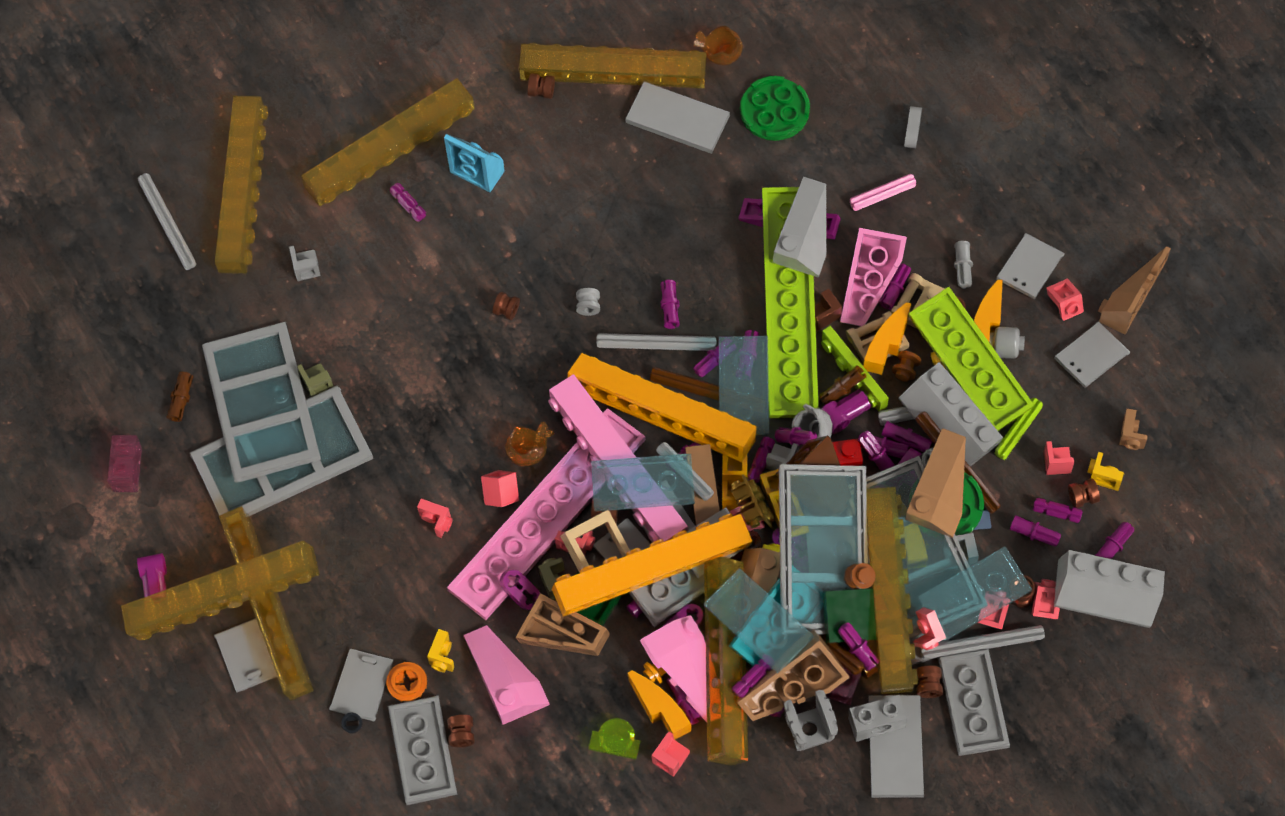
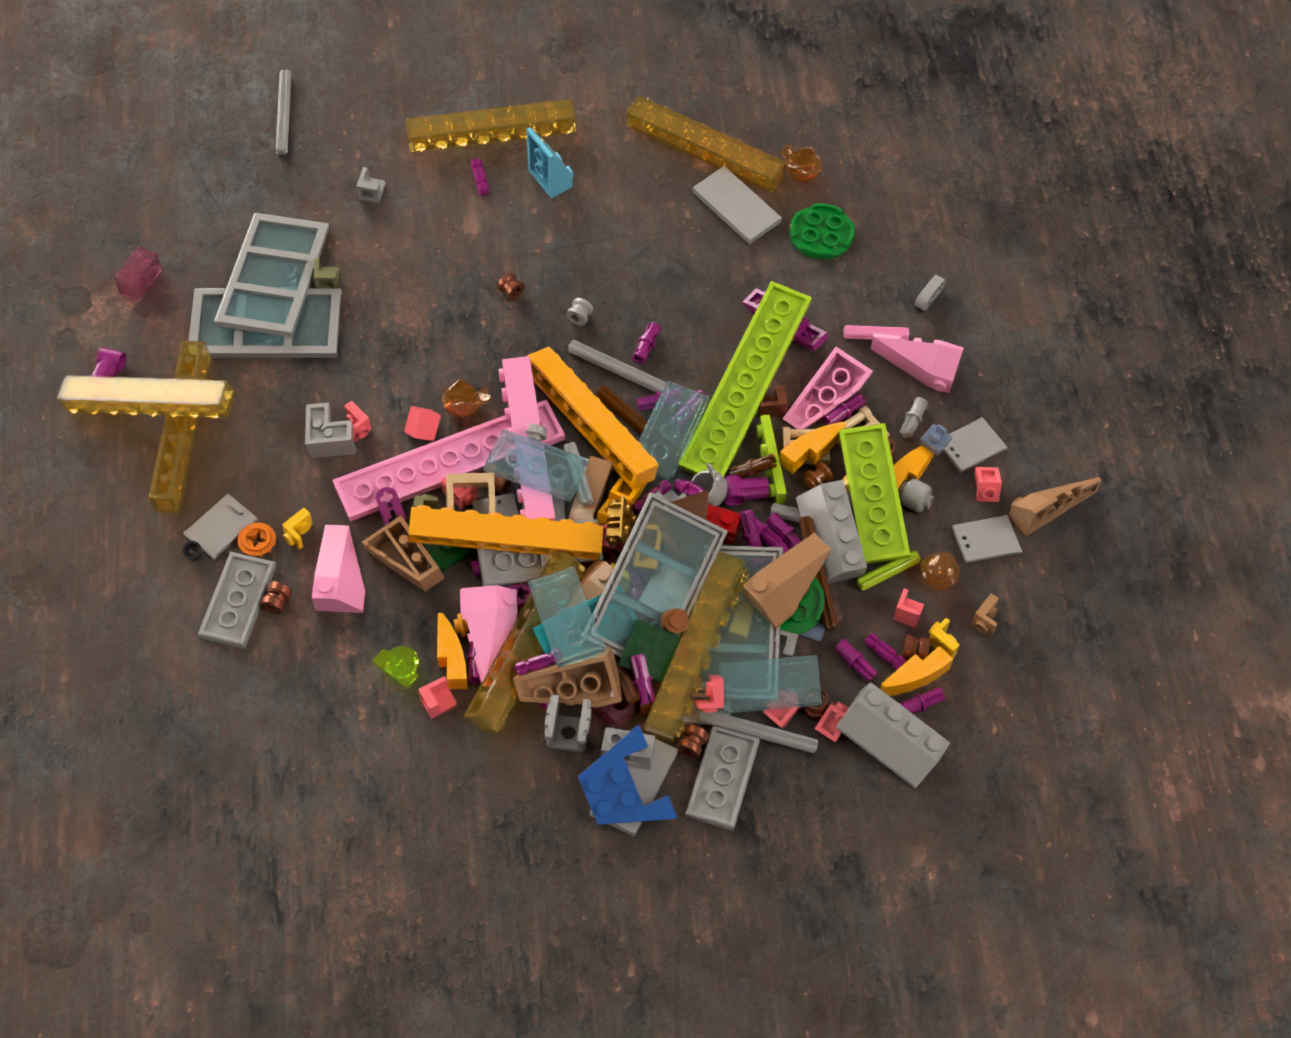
camera: 20 degrees right, 5 degrees down
reddish brown pin [166,372,194,422] -> none
light grey container [214,618,280,693] -> none
clear yellow brick [215,96,268,273] -> none
copper wheel [528,73,555,99] -> none
light grey wedge [773,176,826,278] -> none
none -> light grey panel [305,403,357,458]
none -> light grey plate [525,424,547,443]
none -> blue wing [578,725,677,825]
none -> bright pink wedge [871,333,964,393]
none -> light orange slope [880,646,953,696]
none -> sand blue tile [919,424,952,456]
none -> clear orange hat [920,551,960,590]

